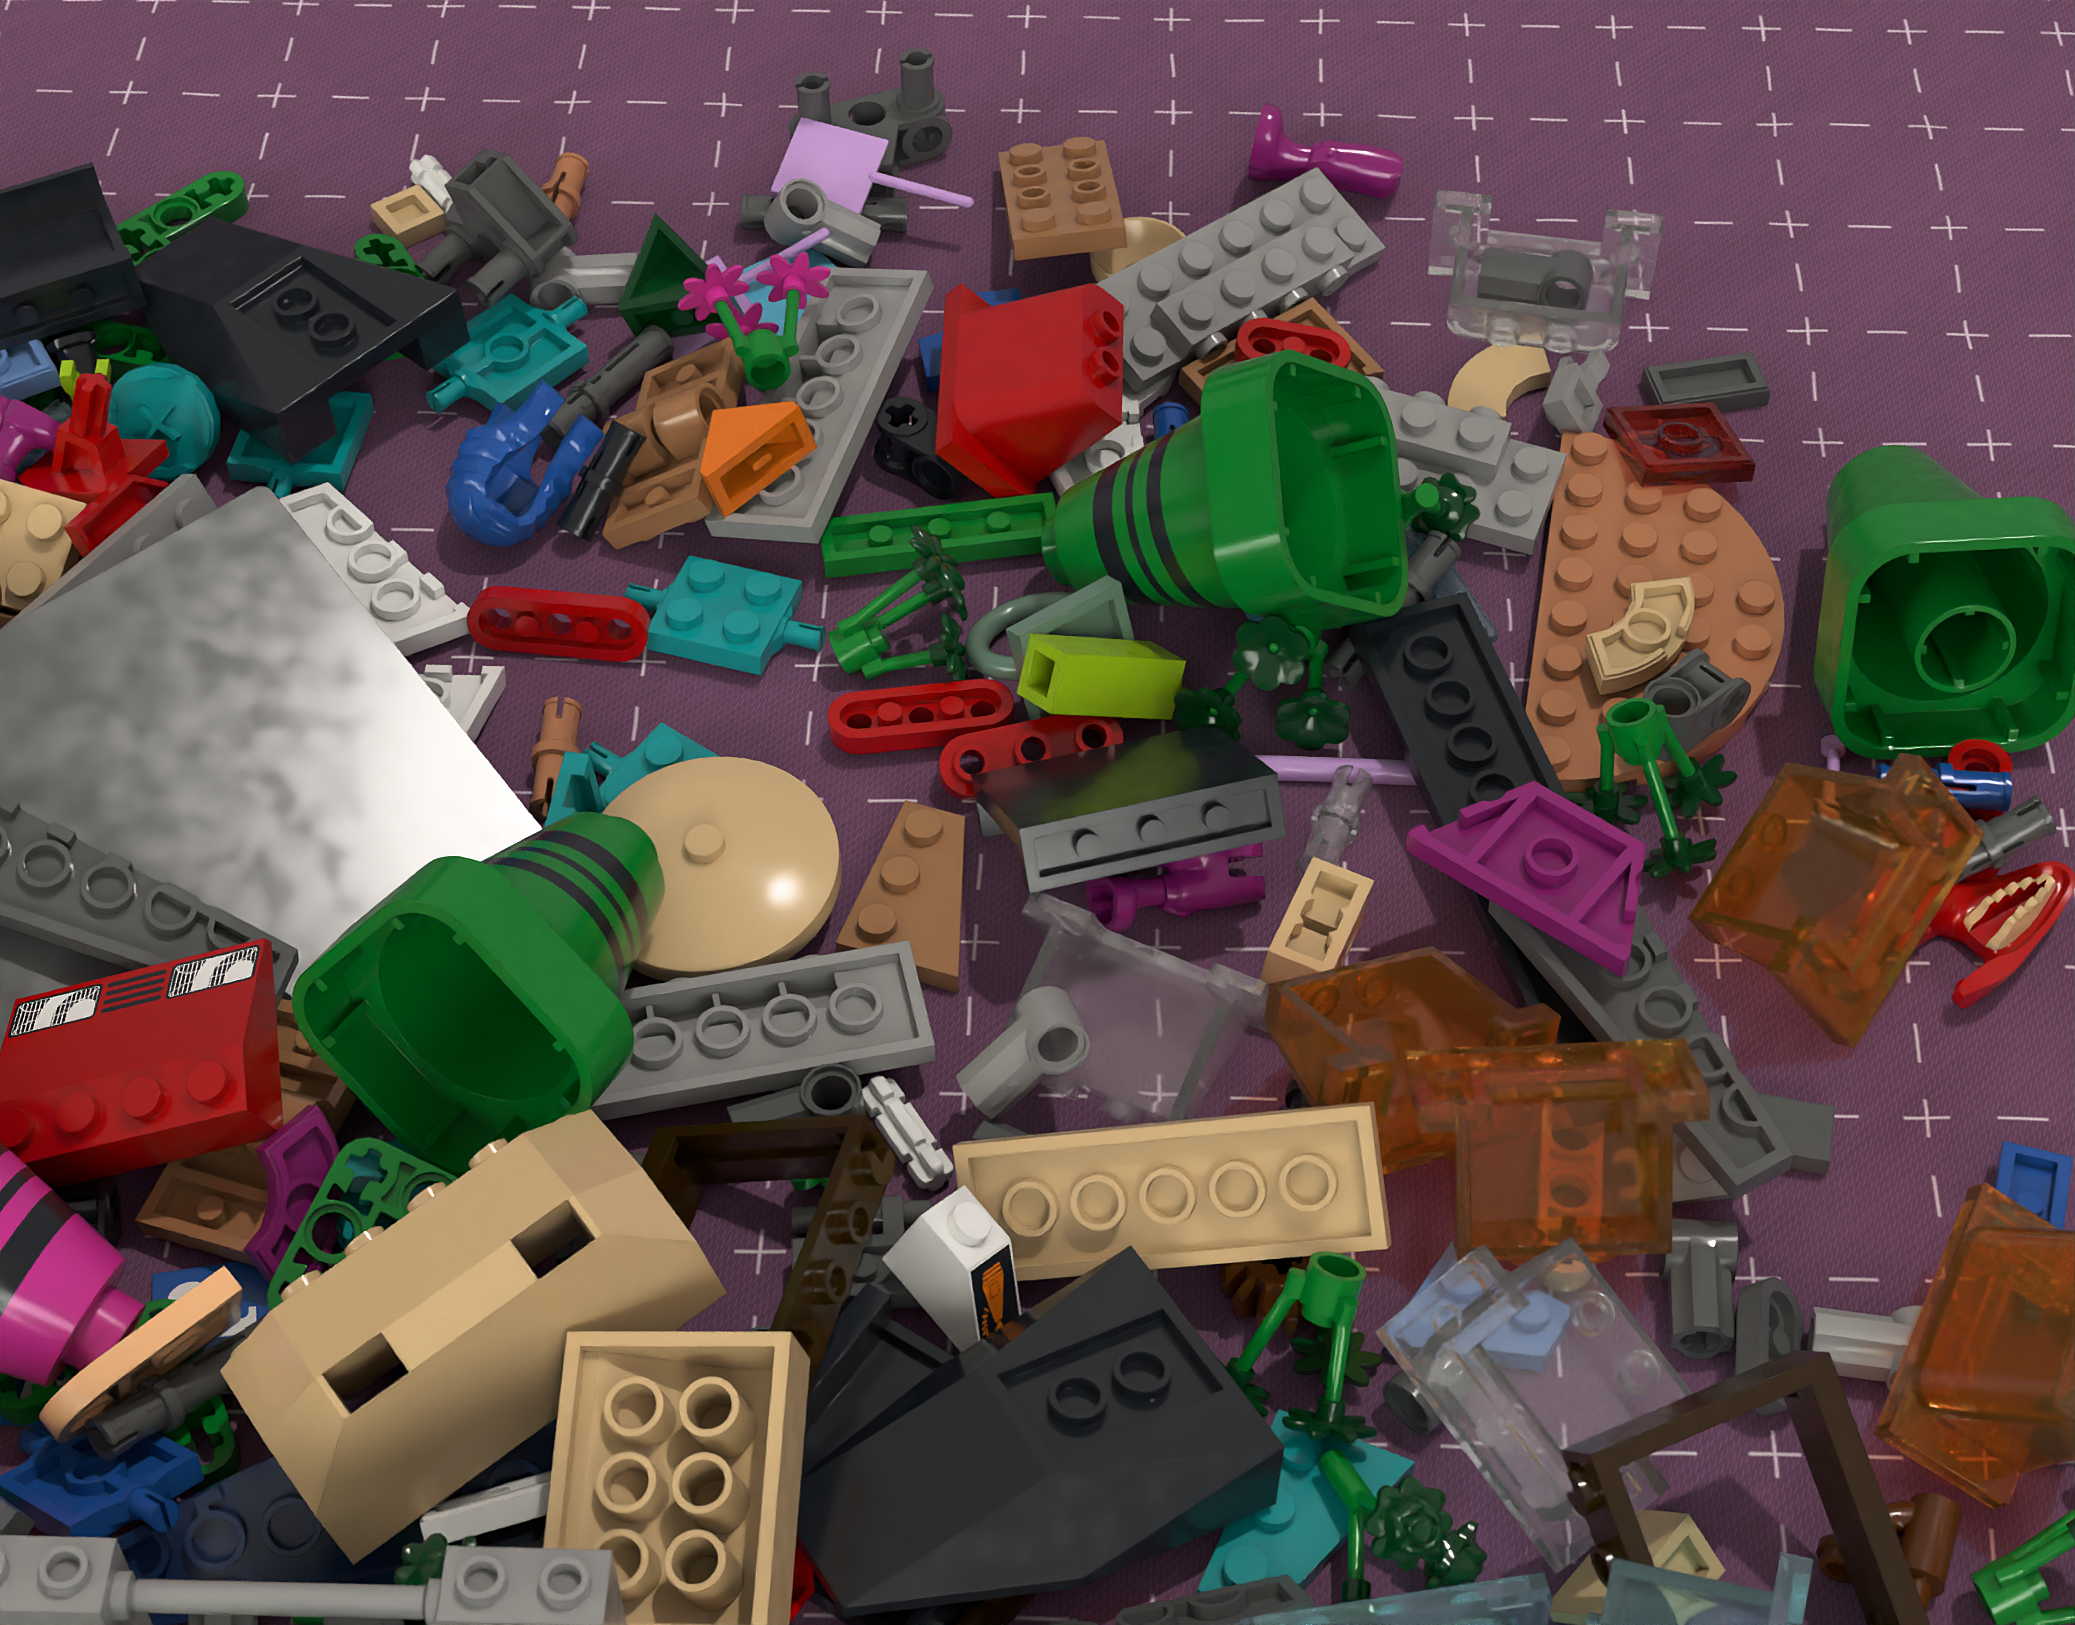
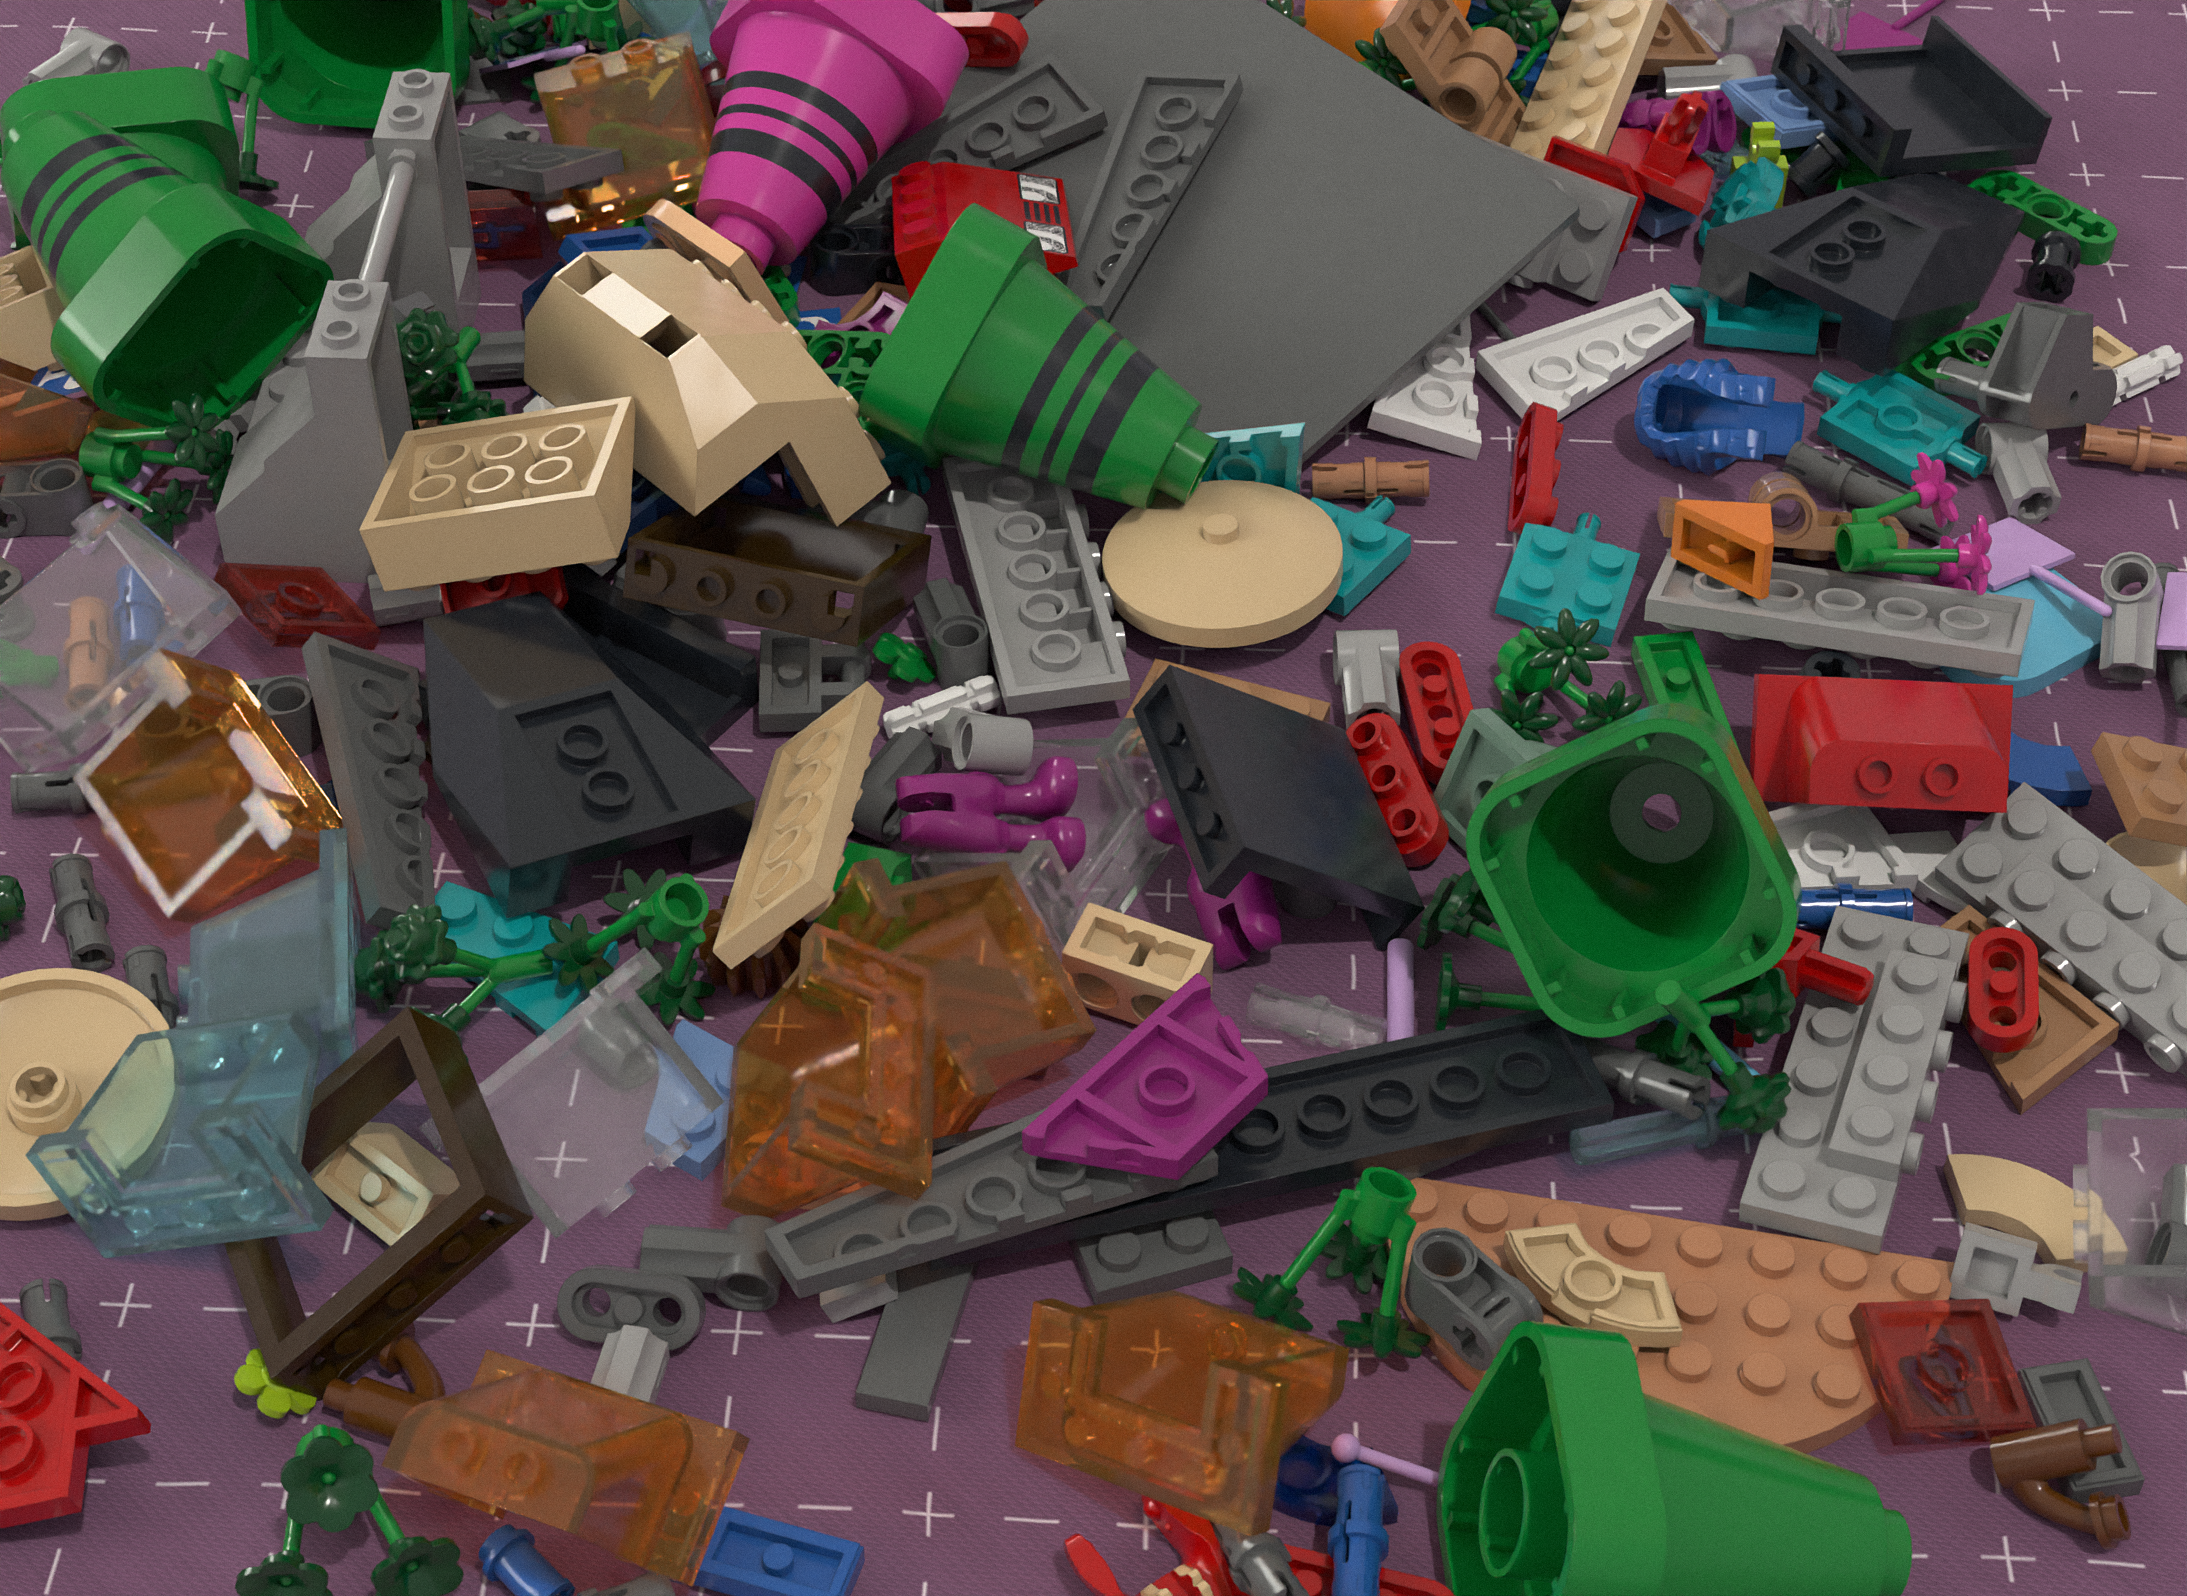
camera: 90 degrees right, 5 degrees down
black pin [557,420,647,542] -> none
dark green slope [619,213,744,338] -> none
white slope [882,1185,1021,1352] -> none
lime brick [1017,633,1186,720] -> none
none -> magenta piece [895,756,1086,873]
none -> light grey piece [1333,629,1401,730]
none -> reddish brown plant [1990,1418,2131,1550]
none -> black bush [2025,231,2081,303]

